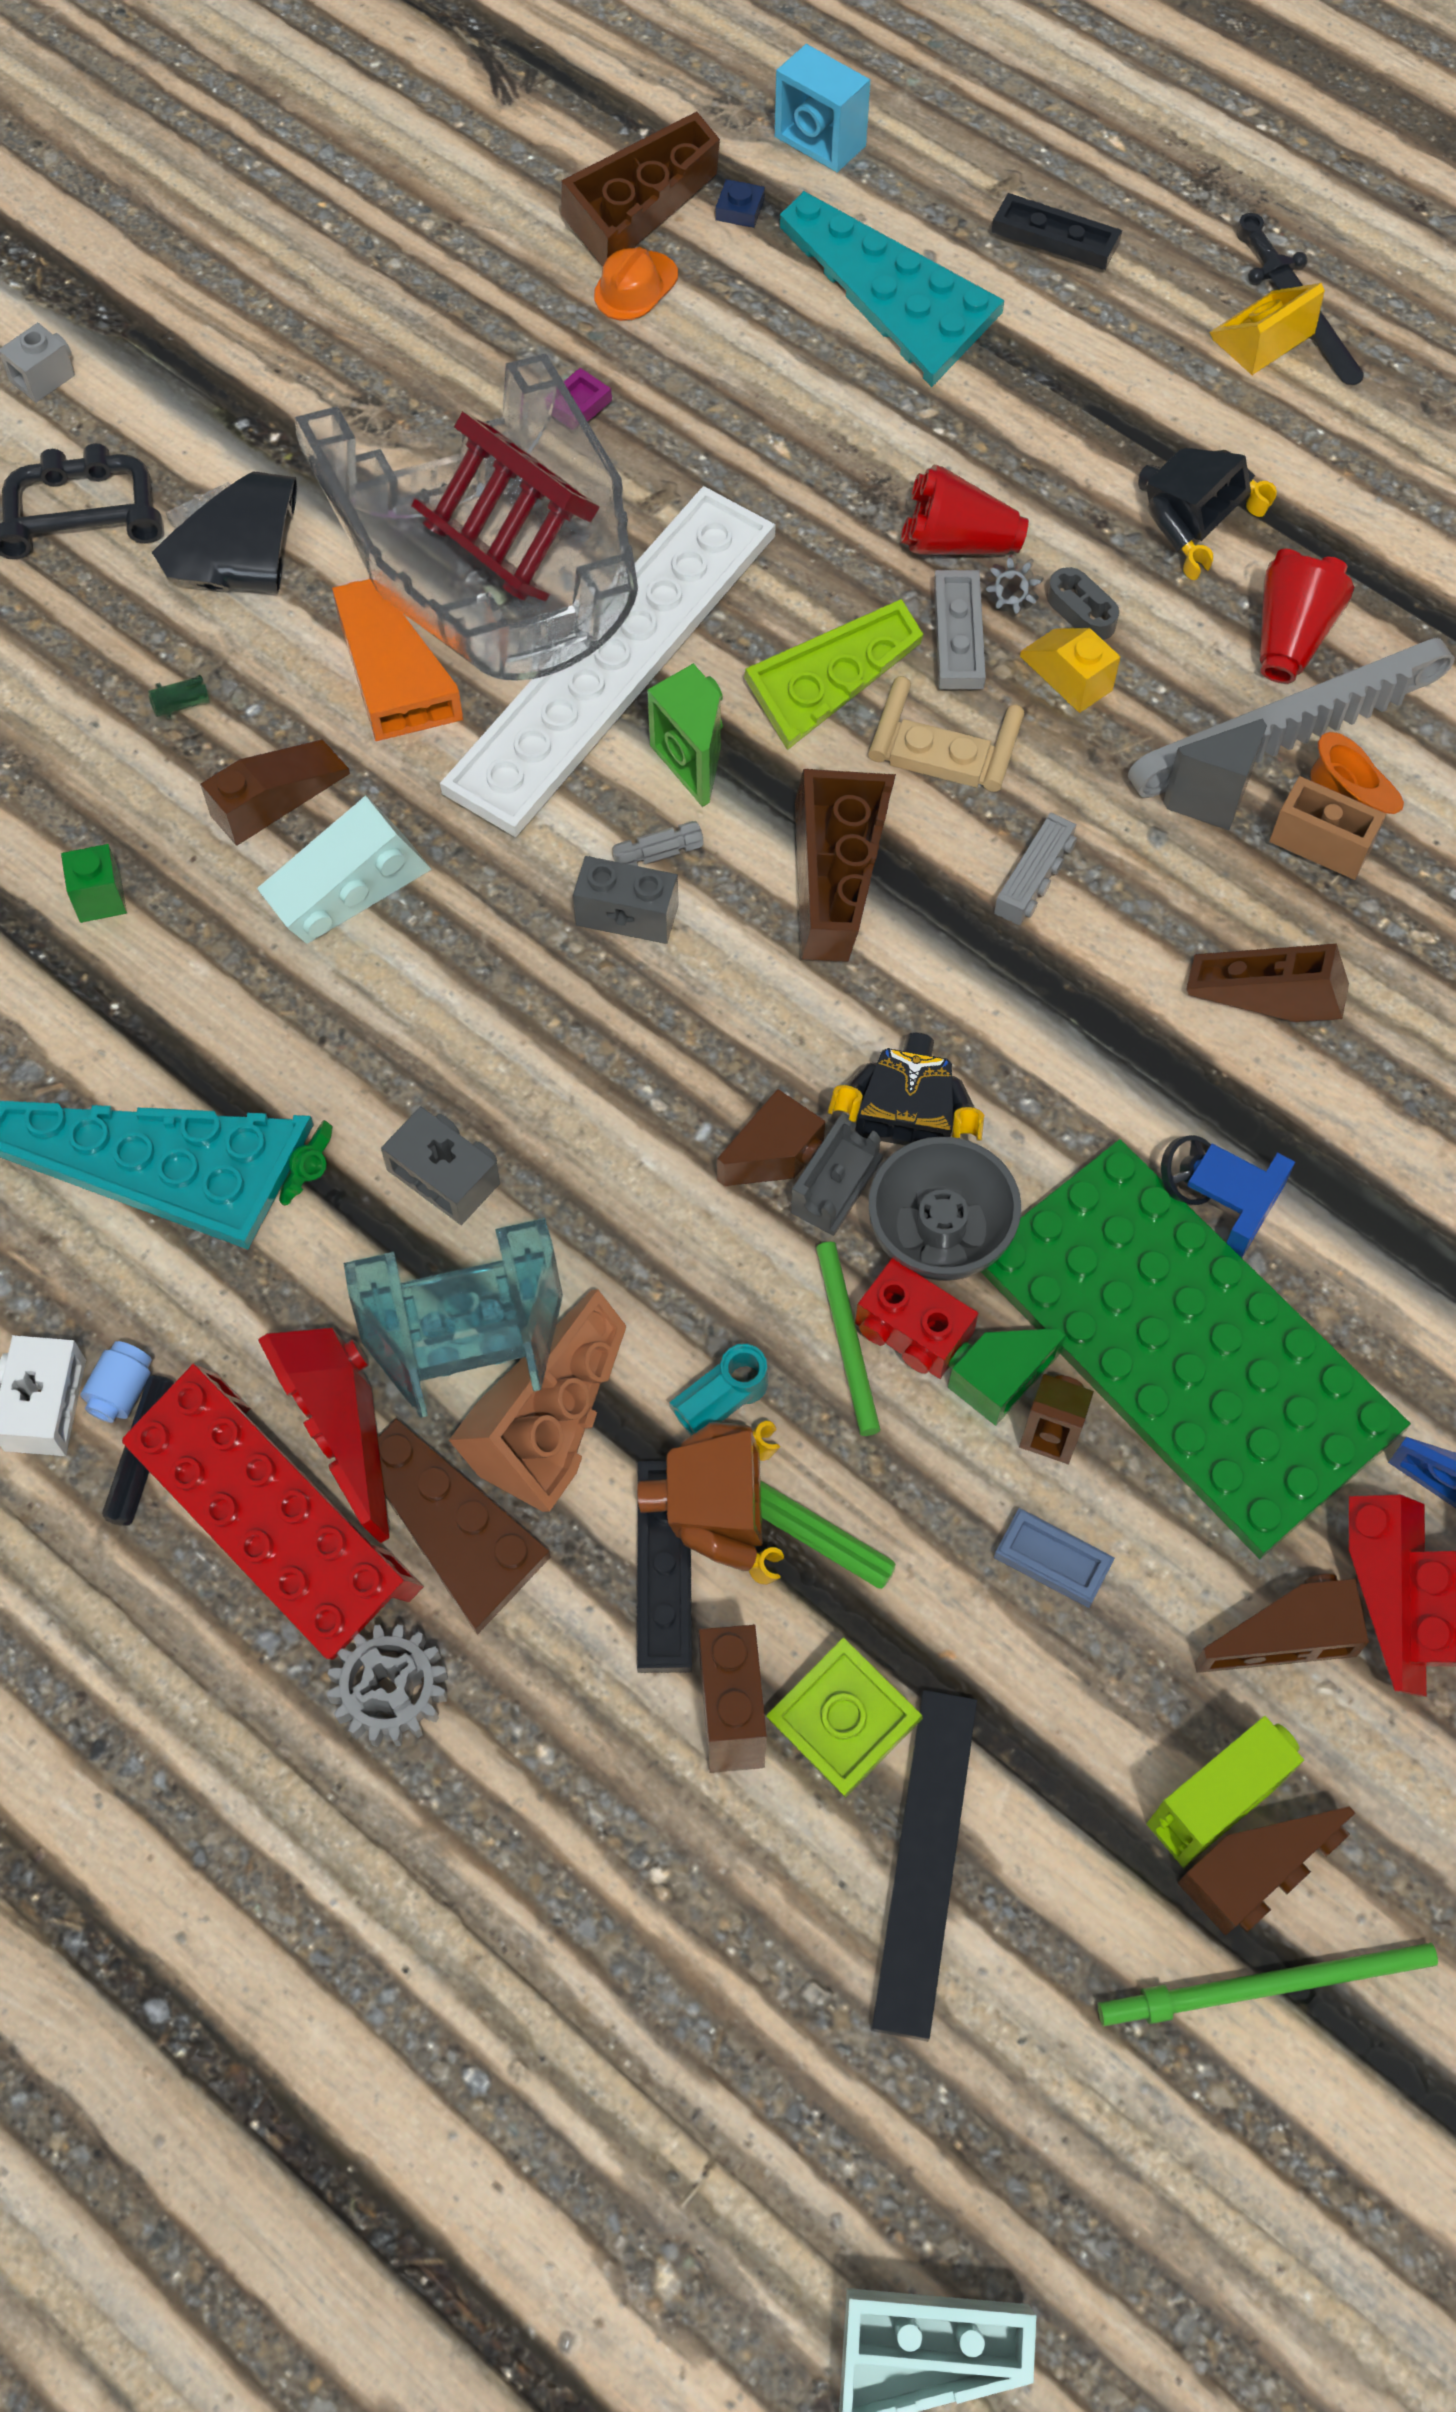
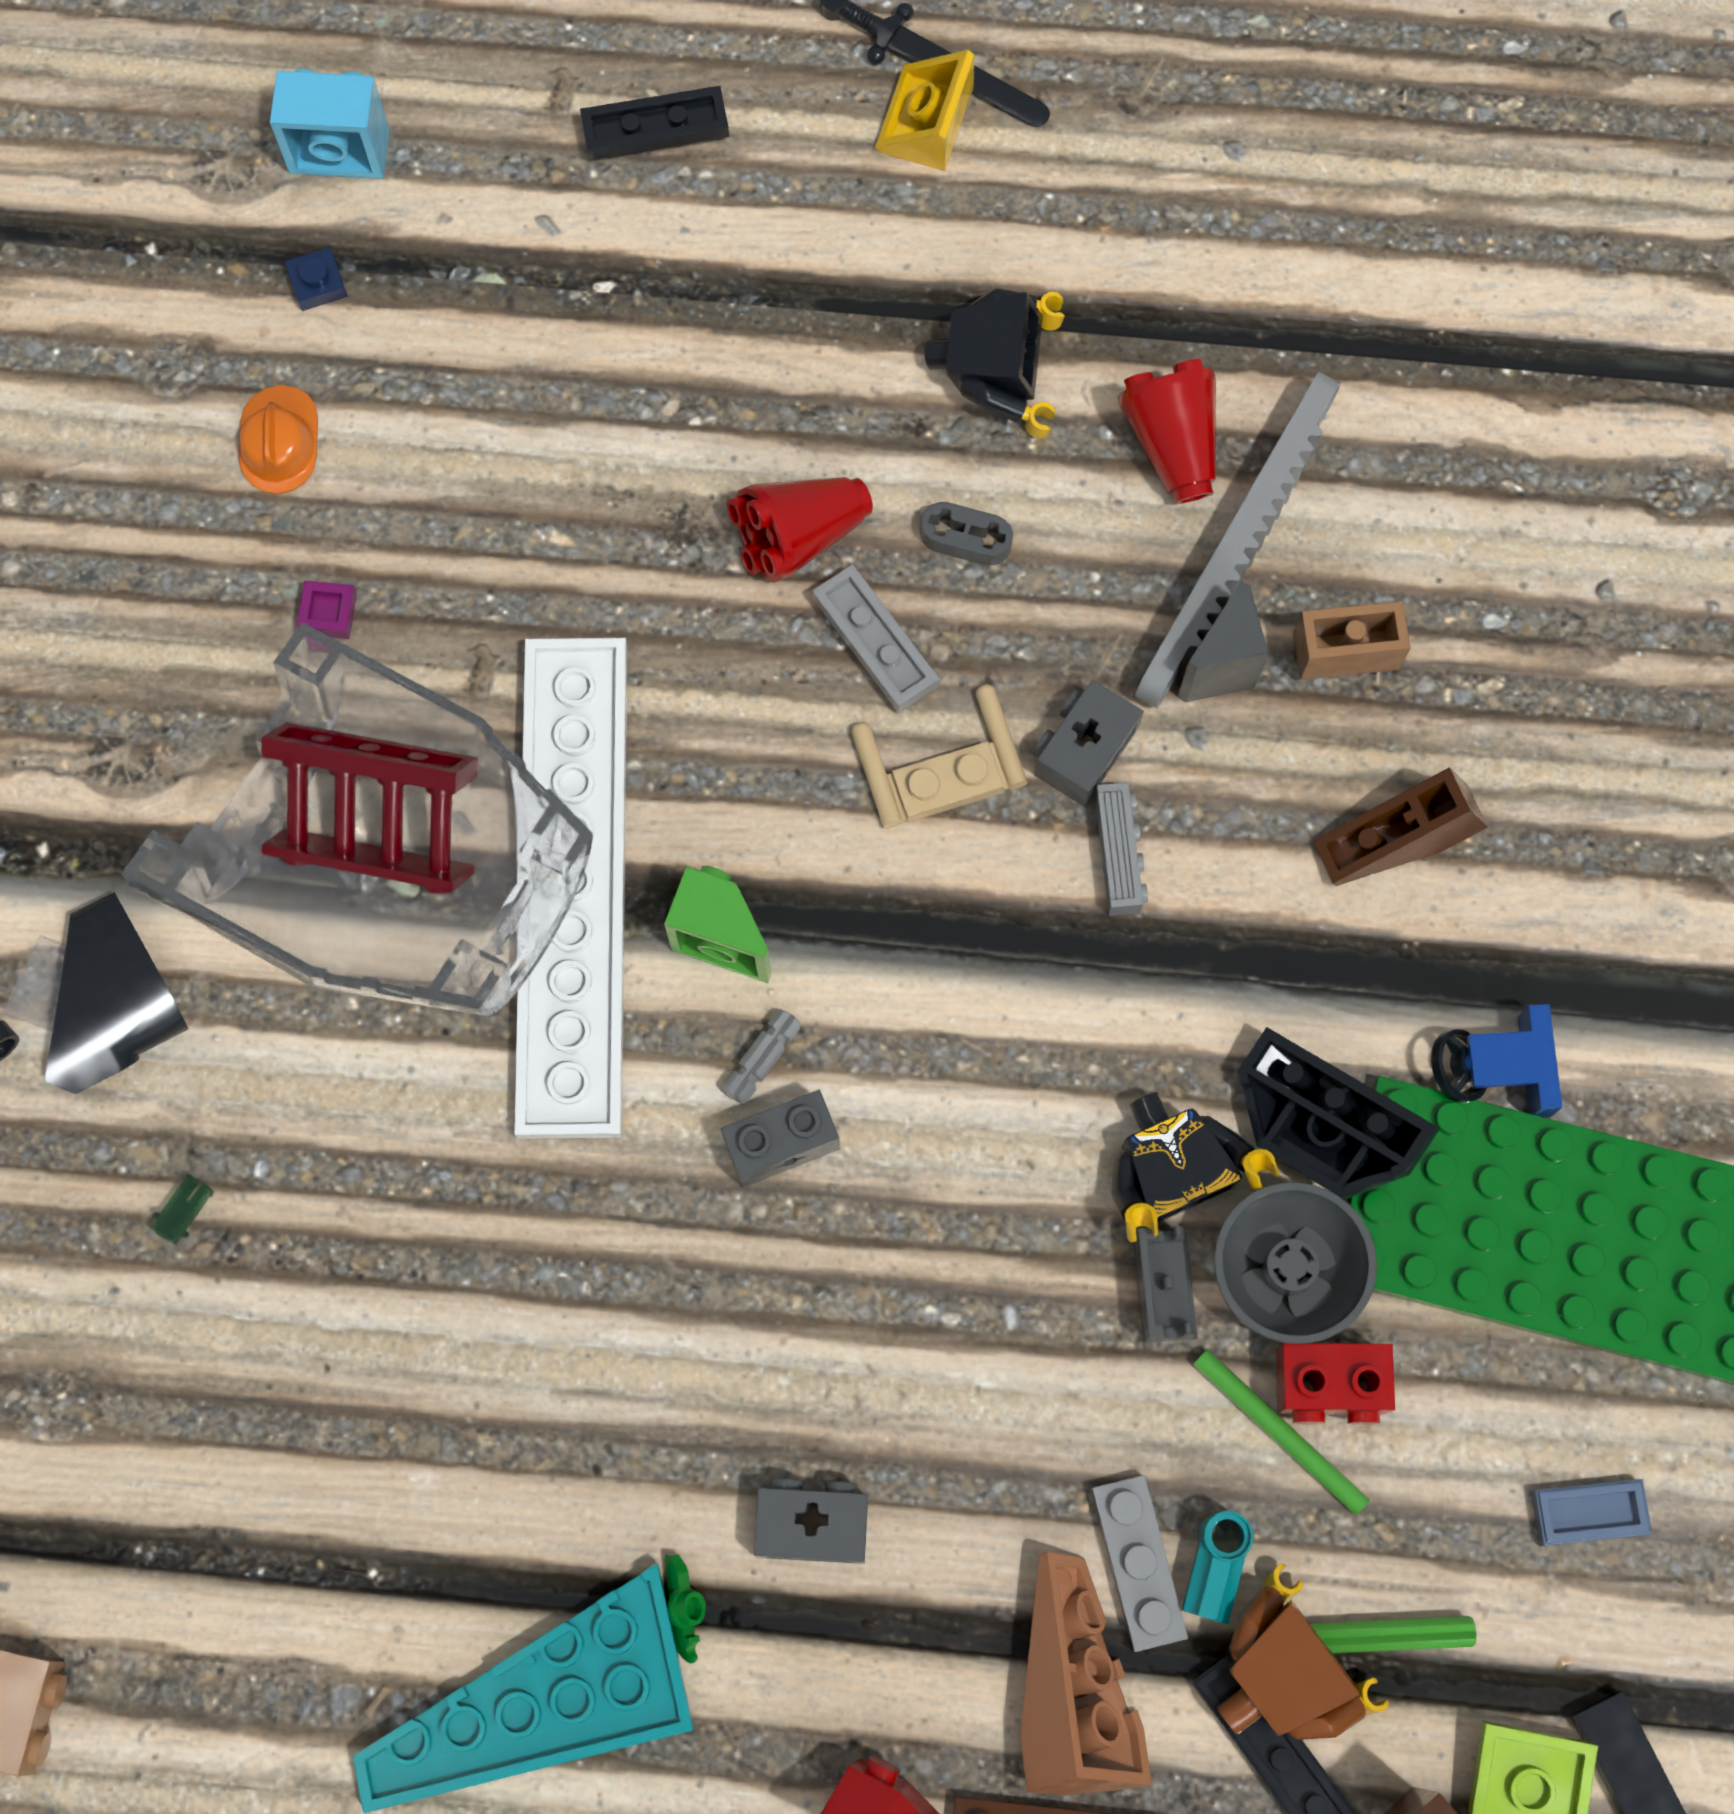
camera: 35 degrees left, 10 degrees up
green brick [61,844,127,923] -> none
reddish brown slope [200,739,350,846] -> none
light aqua wedge [257,795,432,944] -> none
orange slope [332,577,463,742] -> none
clear light blue wedge [344,1218,563,1418] -> none
reddish brown wedge [561,111,720,267] -> none
reddish brown slope [717,1089,826,1186] -> none
lime wing [744,599,924,750] -> none
teal wing [780,191,1004,387] -> none
reddish brown wedge [795,769,896,962] -> none
green slope [948,1328,1066,1426] -> none
dark grey gear [986,554,1044,613] -> none
reddish brown slope [1019,1374,1094,1465] -> none
yellow slope [1020,628,1121,713] -> none
orange piece [1310,732,1404,814] -> none
none -> dark grey brick [1033,679,1144,807]
none -> light grey plate [1091,1475,1188,1652]
none -> black wedge [1238,1027,1440,1200]

